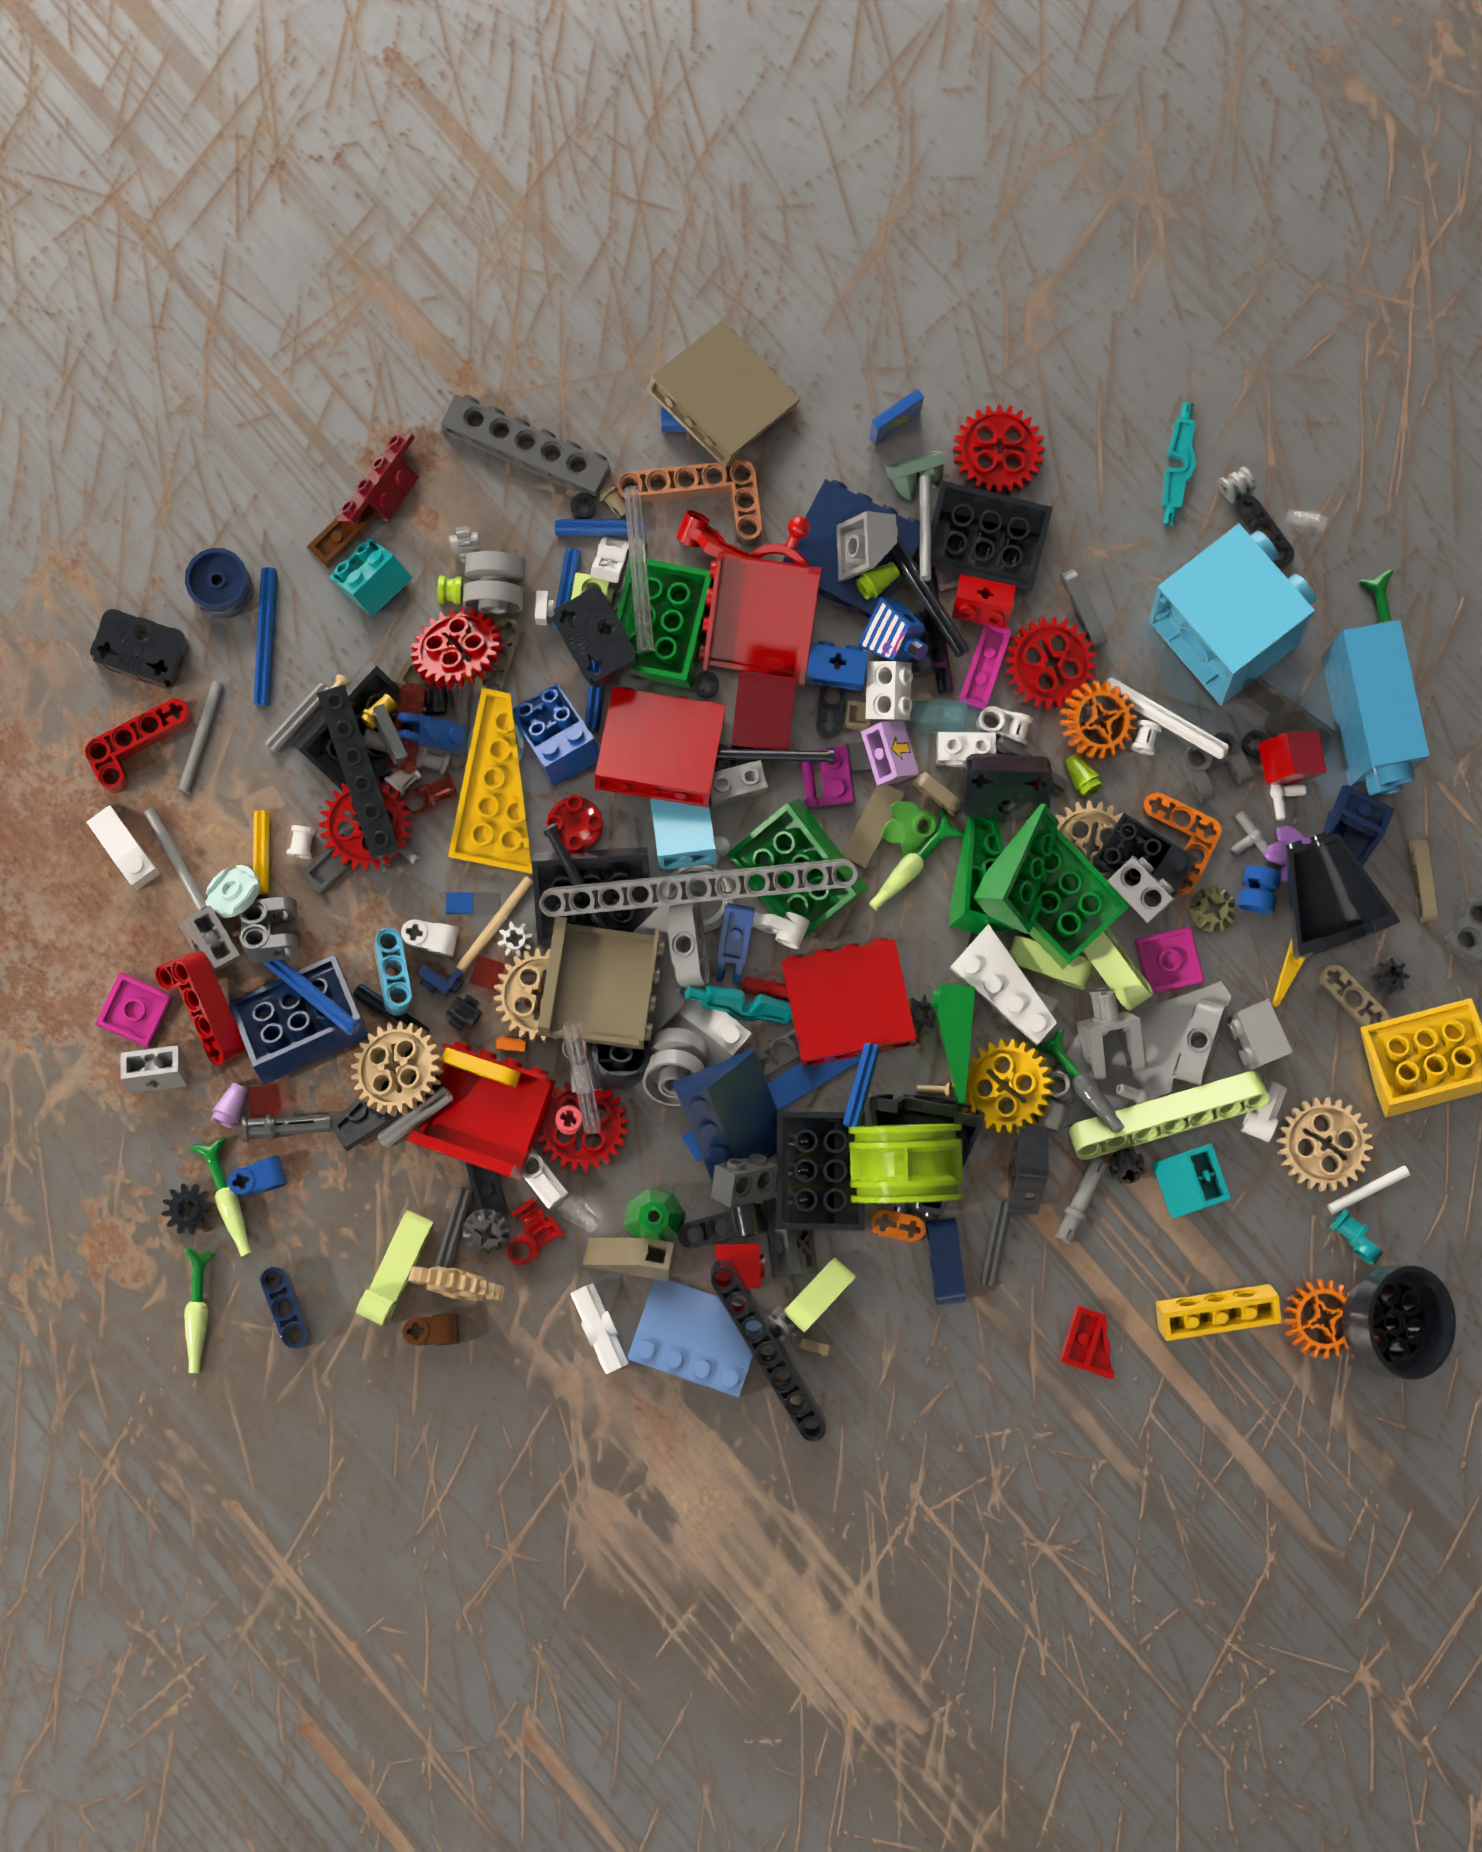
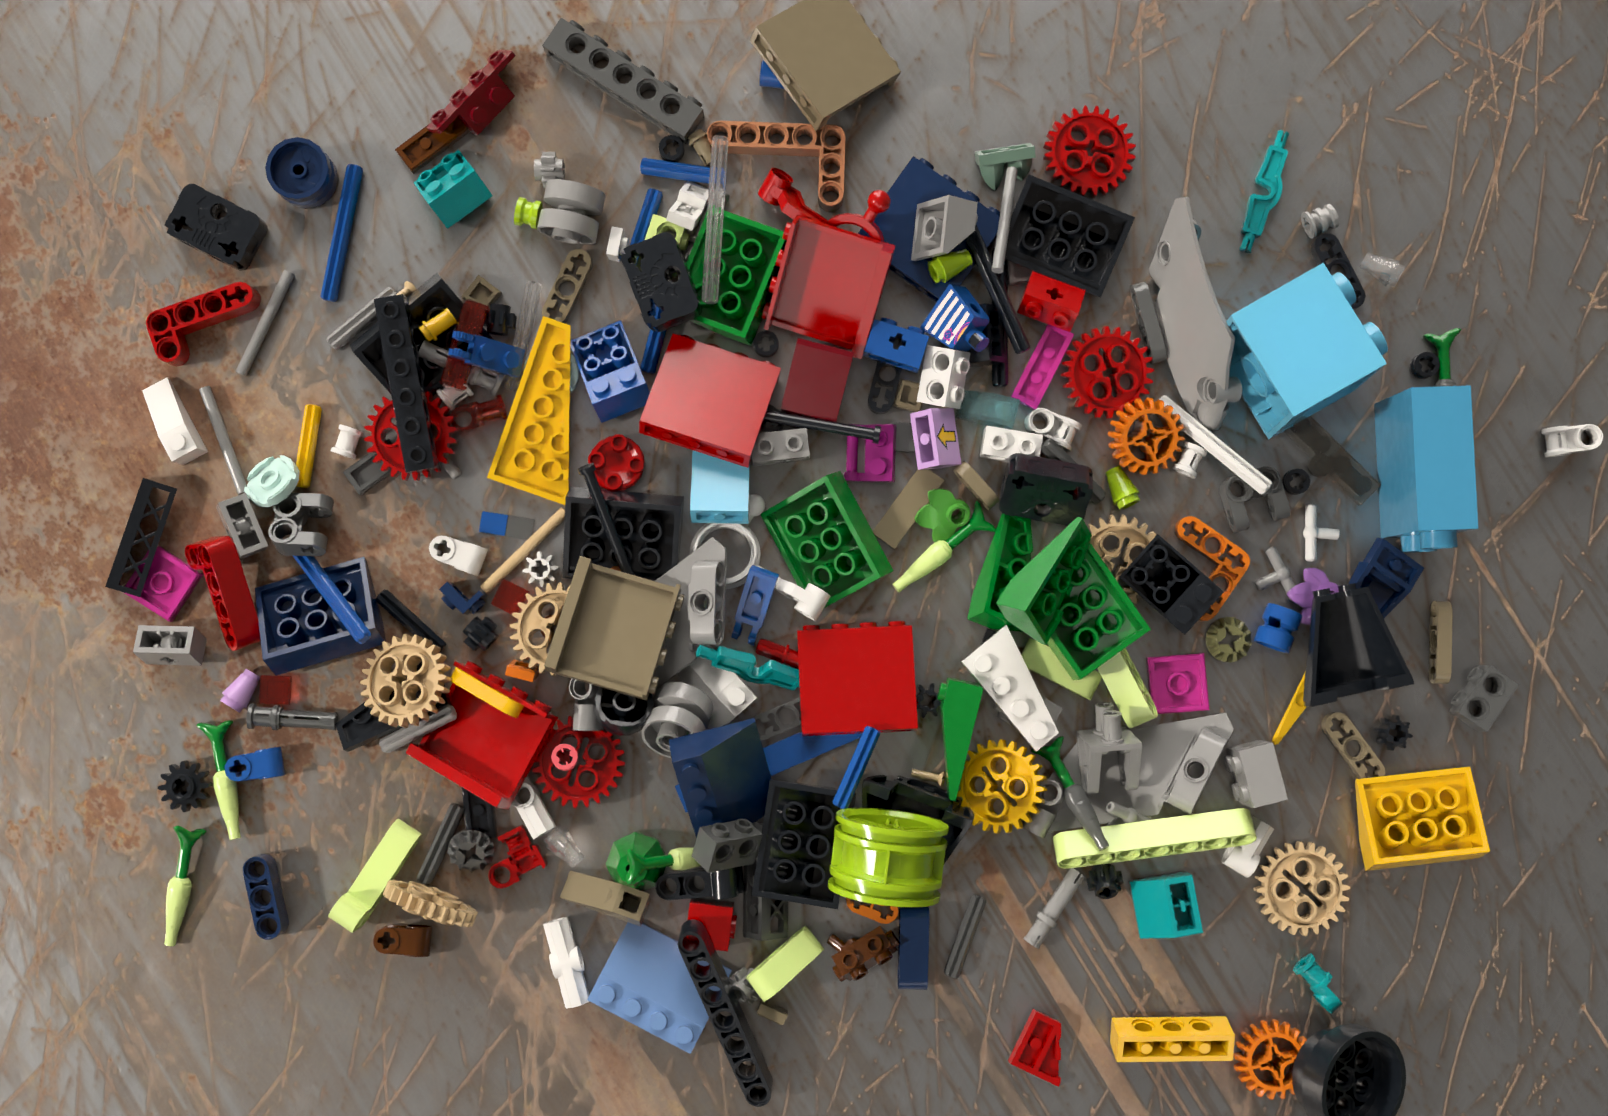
camera: 10 degrees right, 5 degrees up
dark grey tile [371,703,408,766] -> none
medium azure beam [374,928,412,1016] -> none
red gear [410,608,503,690] -> none
light grey beam [539,859,858,917] -> none
clear axle [563,1020,601,1134] -> none
blue tile [869,389,924,445] -> none
black axle [1008,1126,1049,1215] -> none
light grey brick [1107,856,1176,923] -> none
red head [1258,731,1327,785] -> none
white bar [1327,1165,1410,1214] -> none
none -> black fence [105,478,177,597]
none -> piece [626,847,701,884]
none -> reddish brown brick [827,926,900,982]
none -> light grey panel [1149,197,1242,431]
none -> black bush [1410,352,1440,379]

